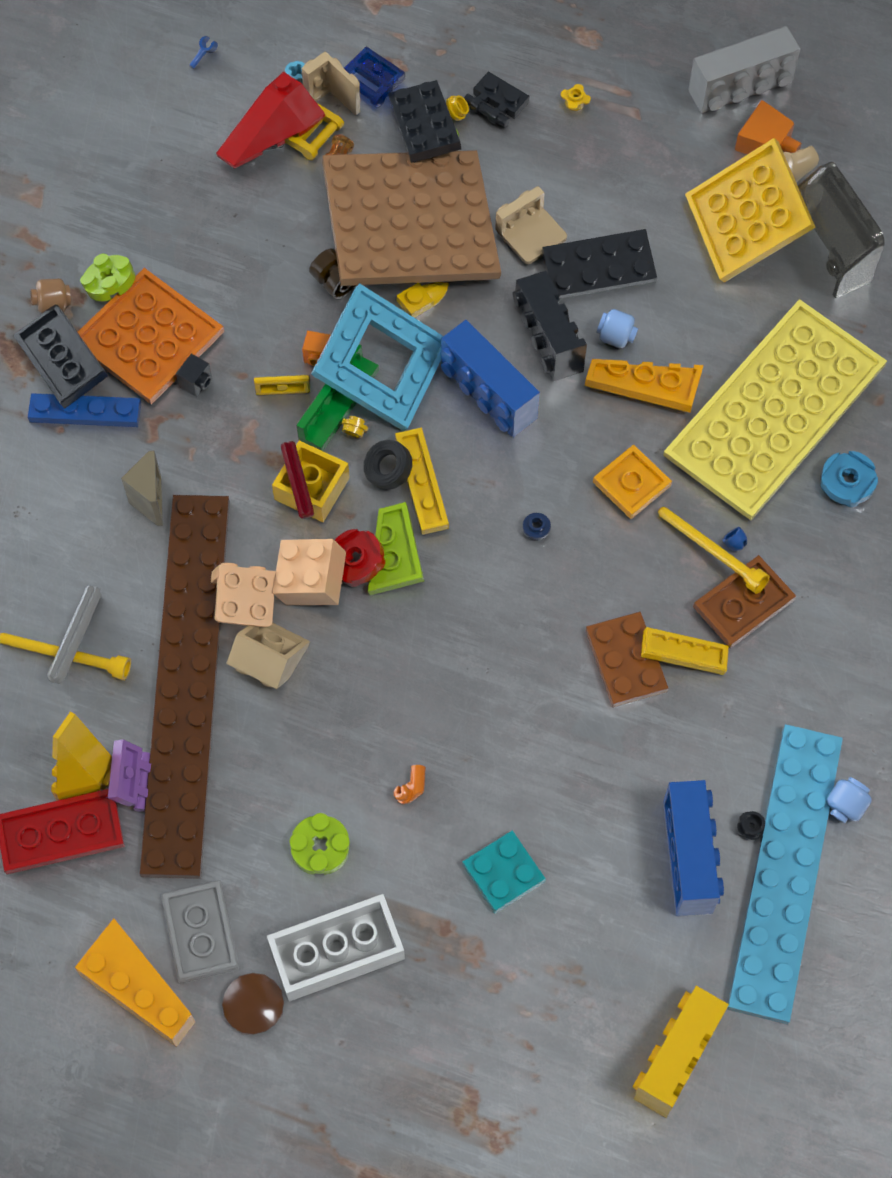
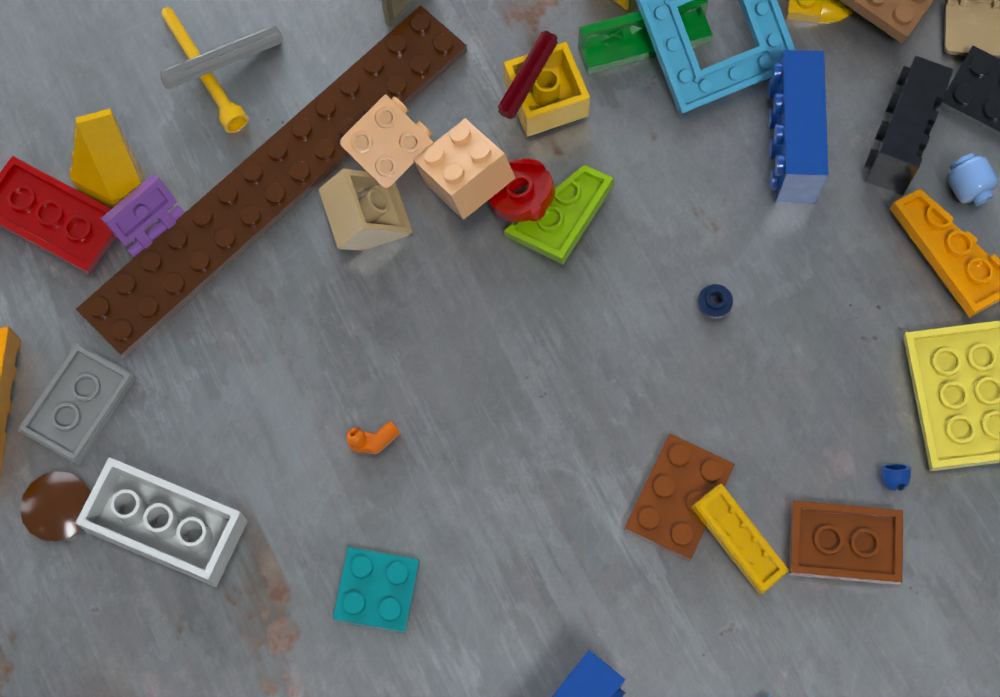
camera: 45 degrees right, 5 degrees up
lime plate [289,813,350,875] -> none
yellow plate [341,416,368,438] -> none
black tyre [364,439,412,490] -> none
yellow plate [395,427,449,535] -> none
light orange plate [593,444,672,519] -> none
yellow piece [658,507,770,594] -> none

